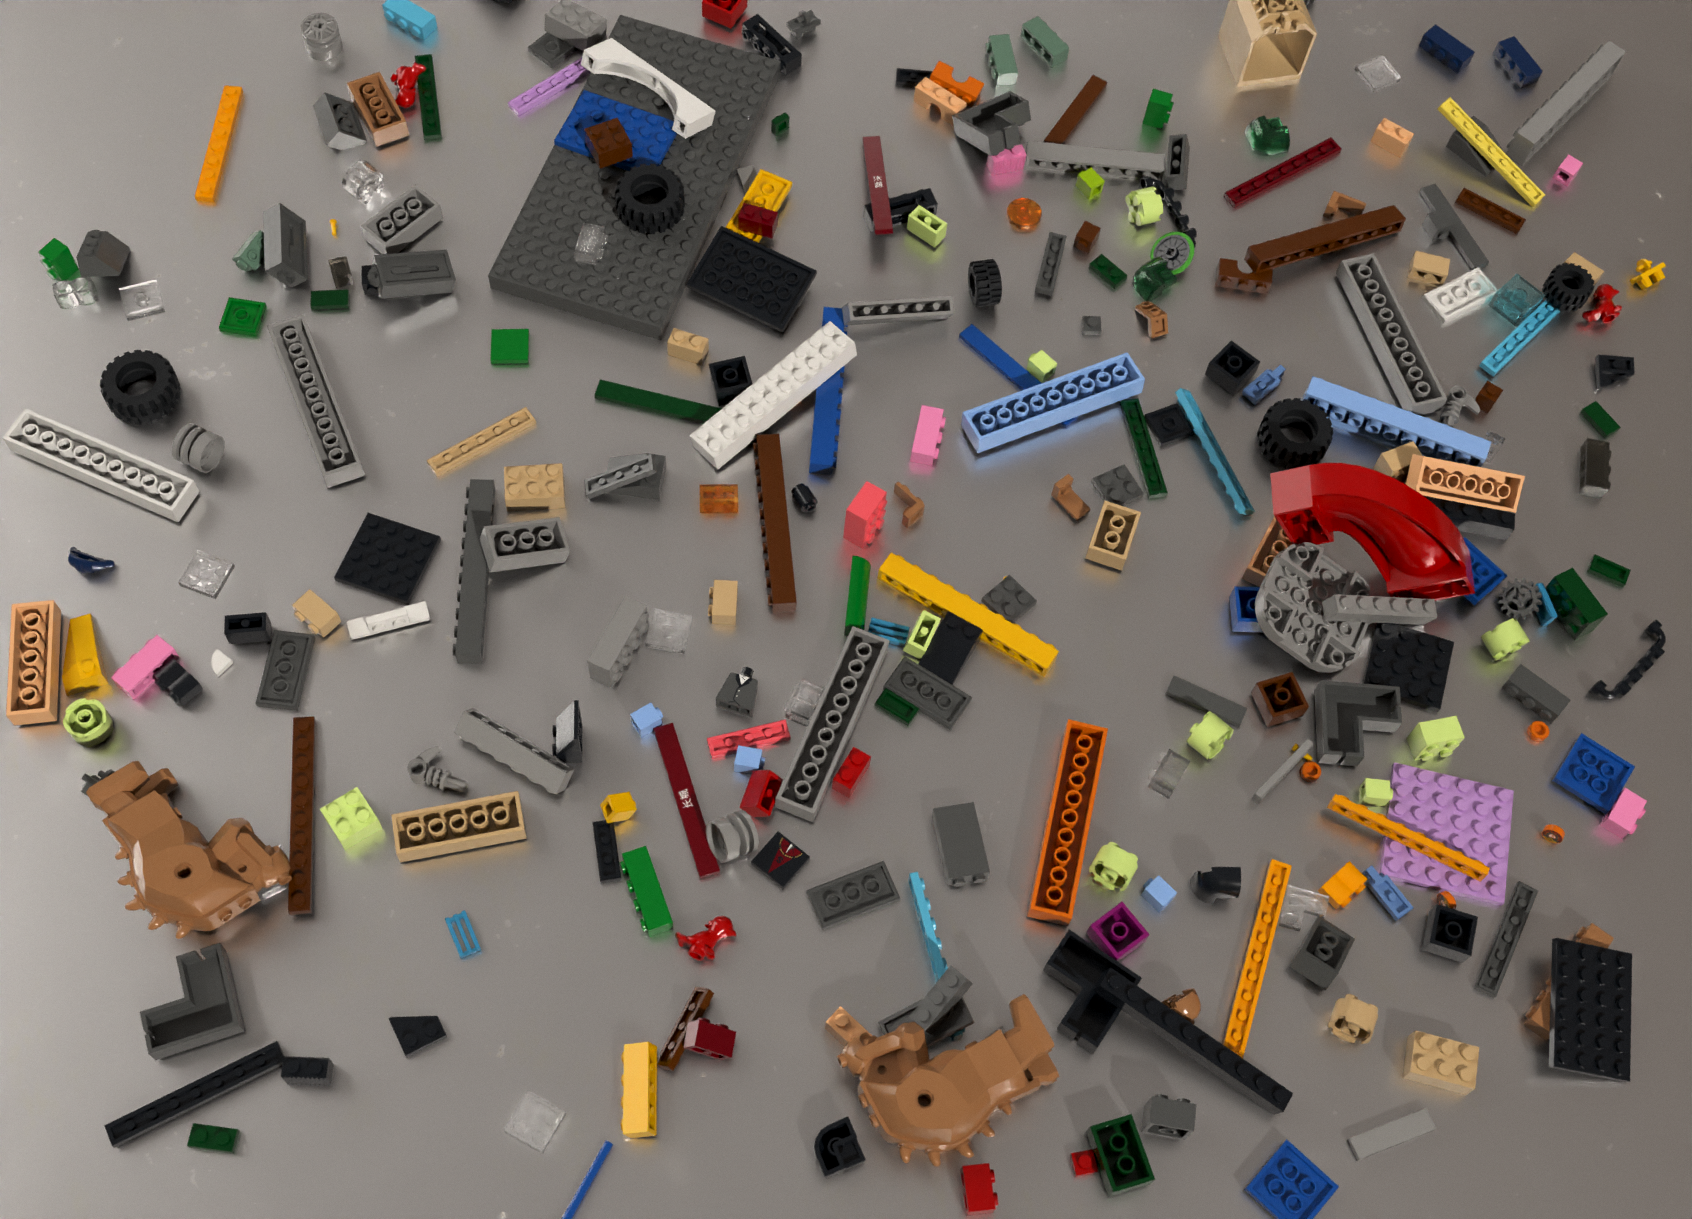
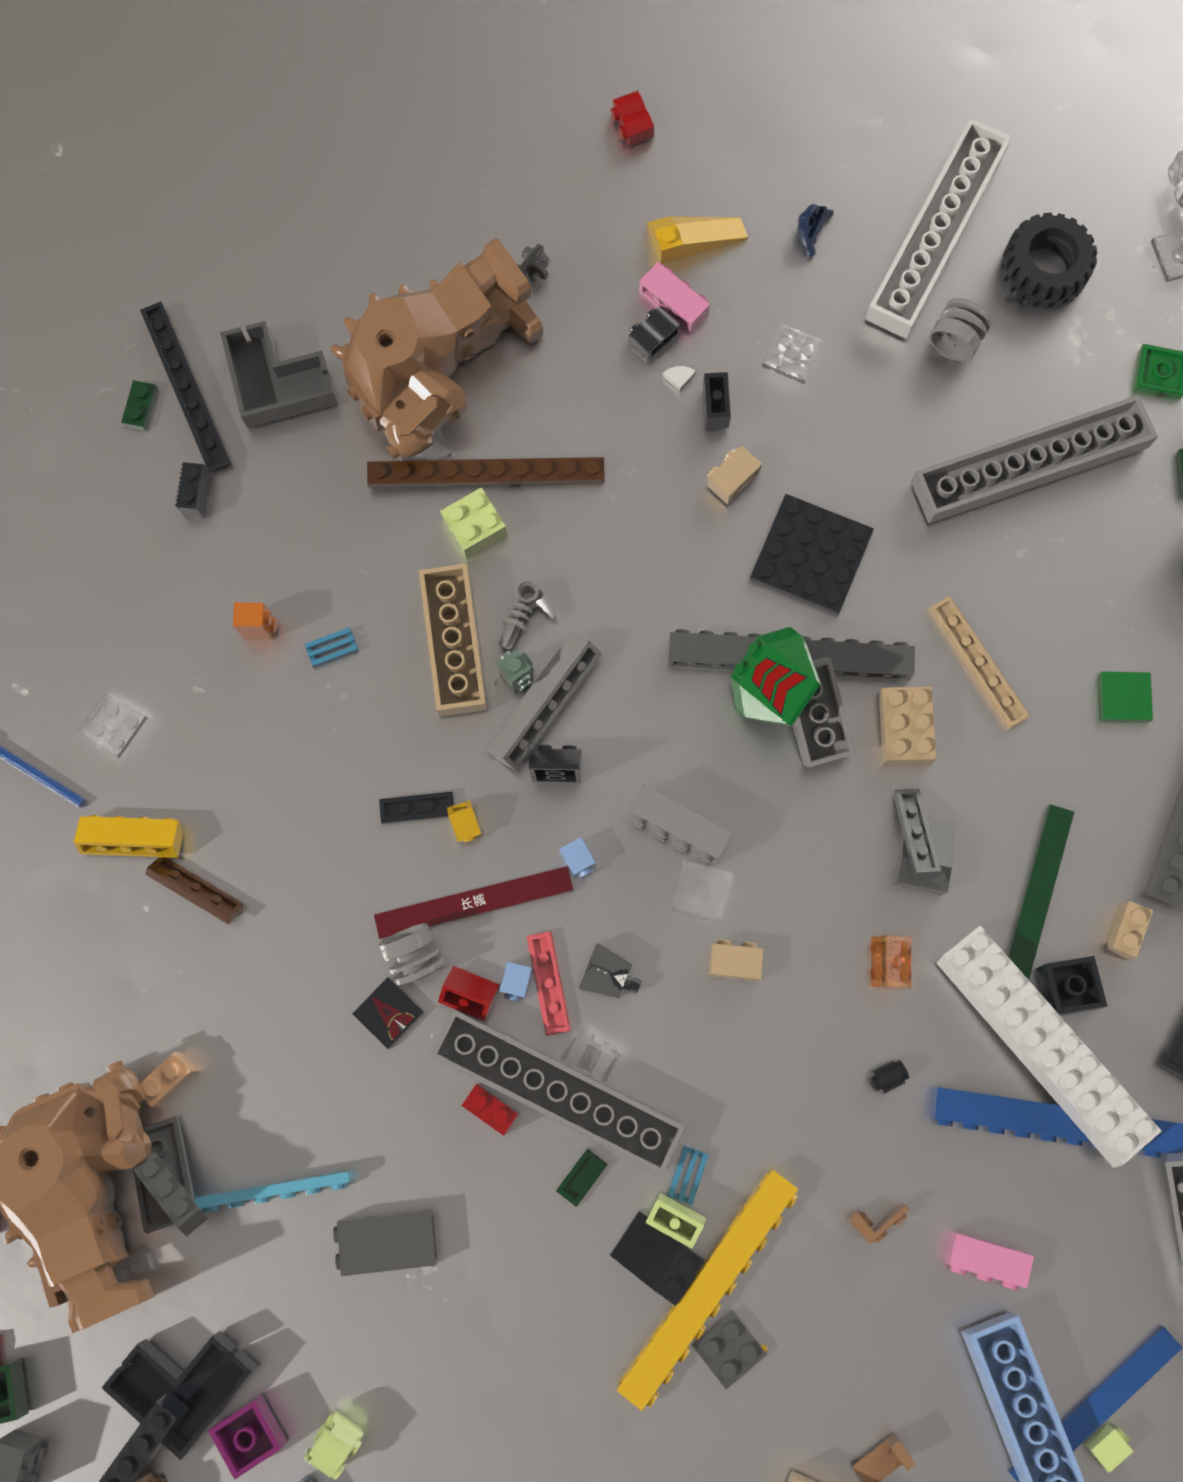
camera: 105 degrees right, 15 degrees up
light nougat brick [6,600,61,725] -> none
yellowish green brick [63,698,113,747] -> none
dark grey tile [256,630,315,711] -> none
white bracket [347,601,430,640] -> none
black wing [388,1016,447,1058] -> none
green brick [620,846,673,937] -> none
red animal [675,916,736,961] -> none
dark red brick [683,1018,736,1060] -> none
reddish brown brick [753,434,797,613] -> none
dark grey tile [806,861,900,930] -> none
black brick [814,1116,866,1178] -> none
coral brick [843,481,887,549] -> none
green brick [844,556,871,636] -> none
dark grey tile [883,657,972,730] -> none
orange brick [1027,719,1108,926] -> none
none -> orange brick [233,602,277,640]
none -> sand green brick [497,649,534,694]
none -> green wedge [731,627,821,726]

